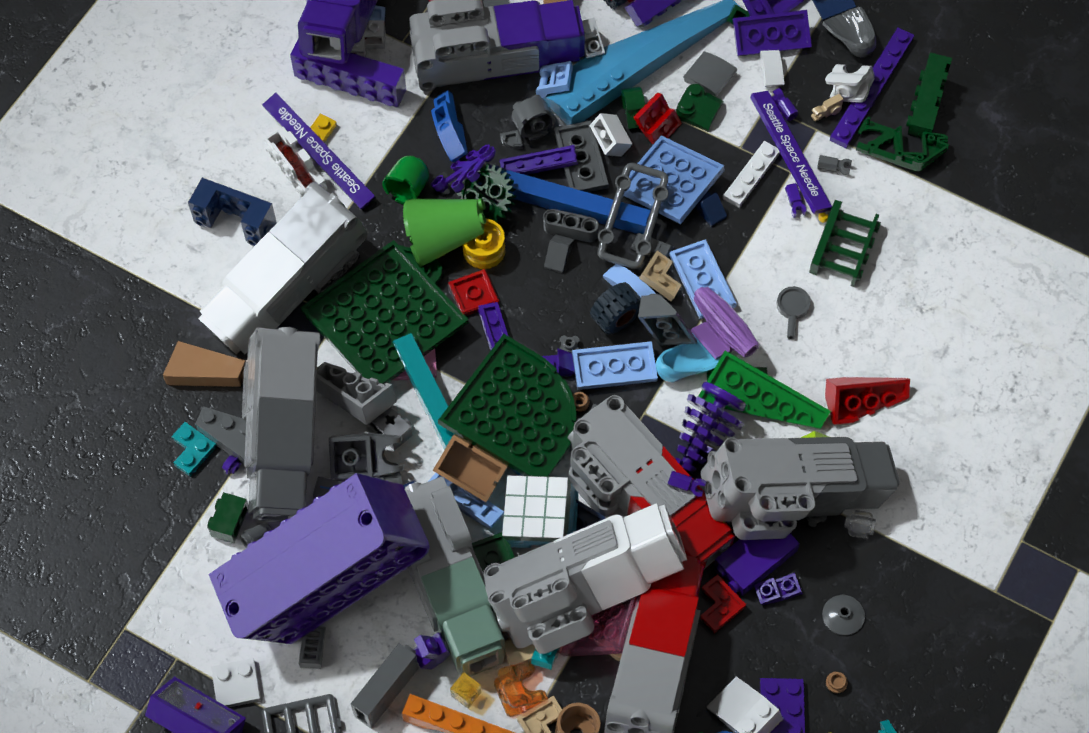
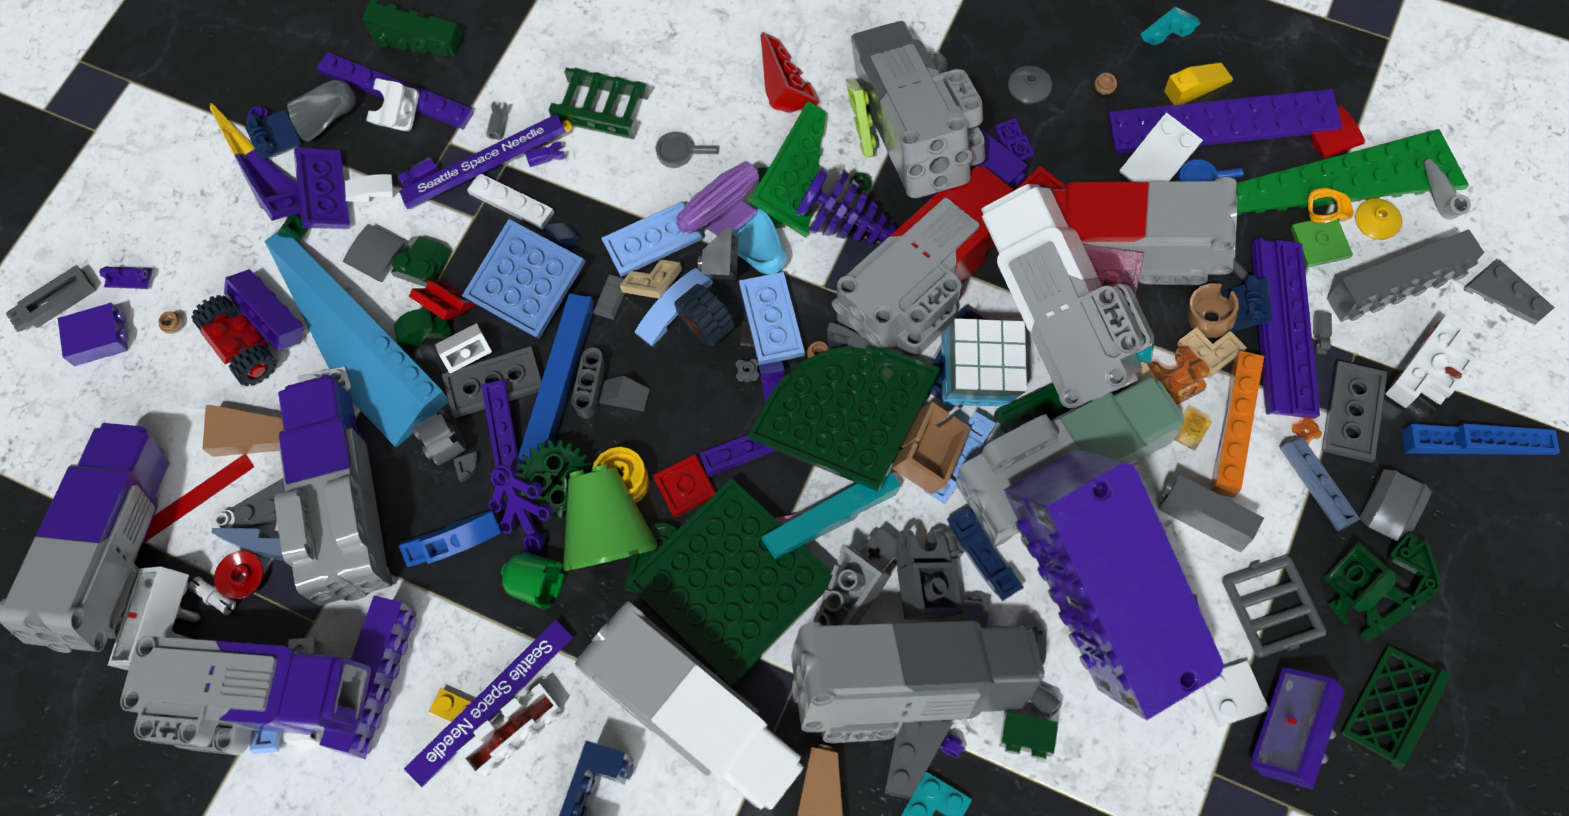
camera: 90 degrees left, 5 degrees up
dark purple brick [414,632,450,670] -> none
light blue plate [536,61,573,98] -> none
dark grey bar [598,163,669,269] -> none
dark purple bar [667,471,706,496] -> none
tan plate [811,94,843,121] -> none
dark green piece [856,117,949,172] -> none

